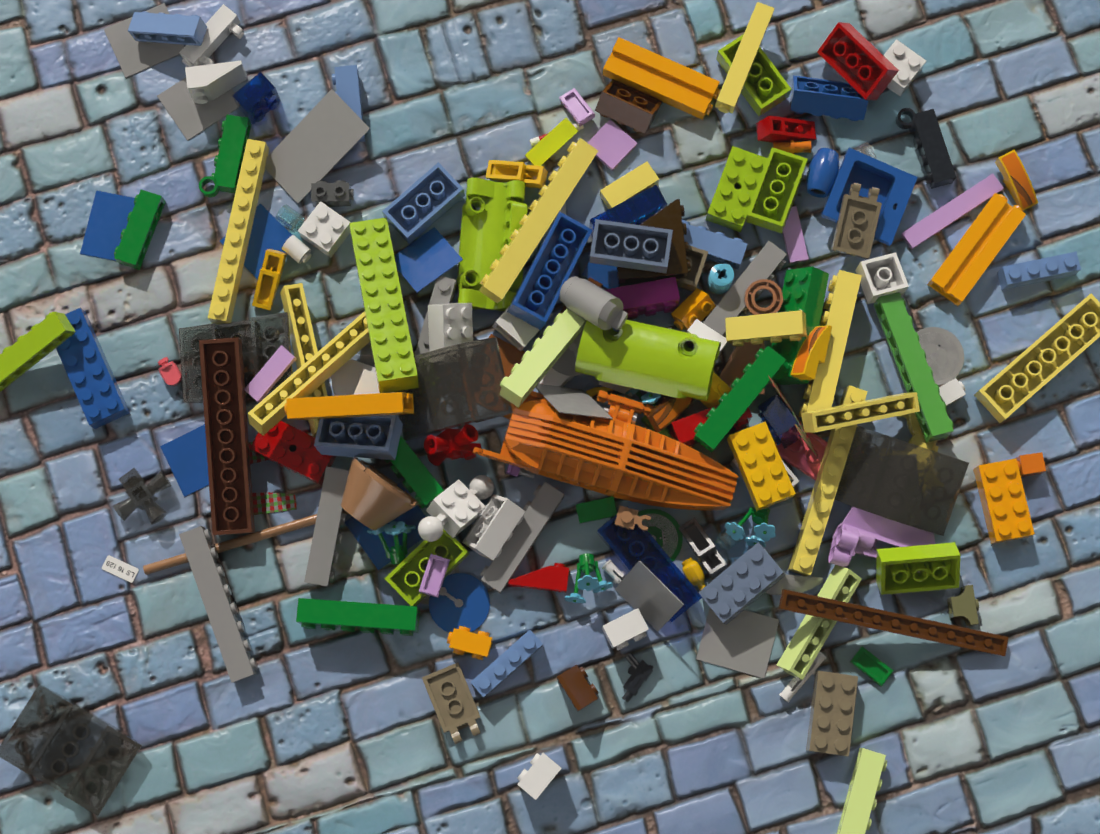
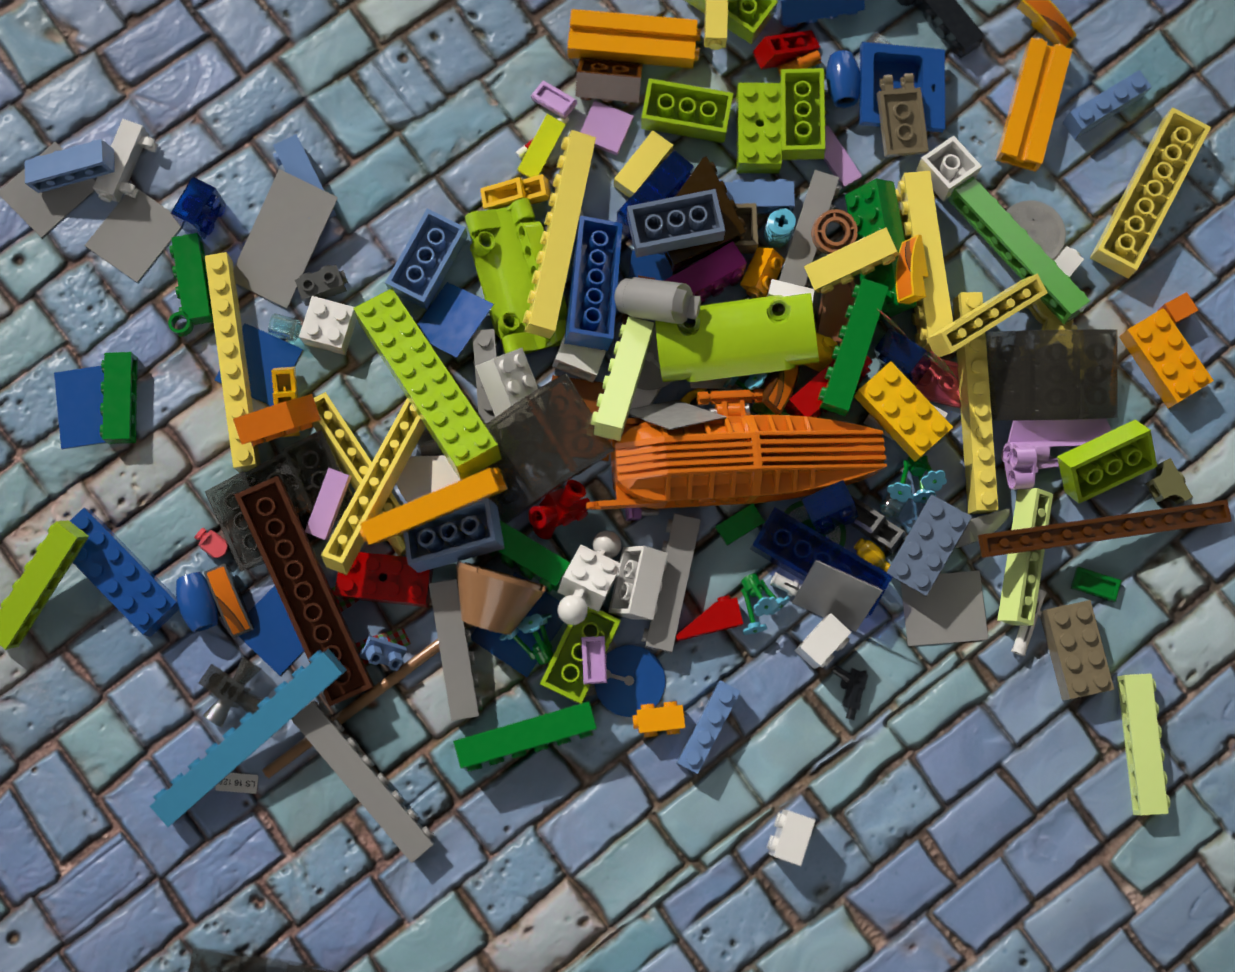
camera: 25 degrees left, 0 degrees up
white slope [185,61,248,104] -> none
white brick [282,235,312,264] -> none
dark tan tile [422,662,481,744] -> none
reddish brown slope [557,665,599,712] -> none
medium nougat plate [614,506,651,531] -> none
lavender tile [901,174,1004,250] -> none
none -> dark azure brick [149,649,347,827]
none -> blue piece [176,572,218,632]
none -> slope [204,563,254,638]
none -> orange brick [233,394,321,446]
none -> medium blue hips [359,636,407,671]
none -> lime brick [641,78,733,143]
none -> clear blue brick [802,480,859,535]

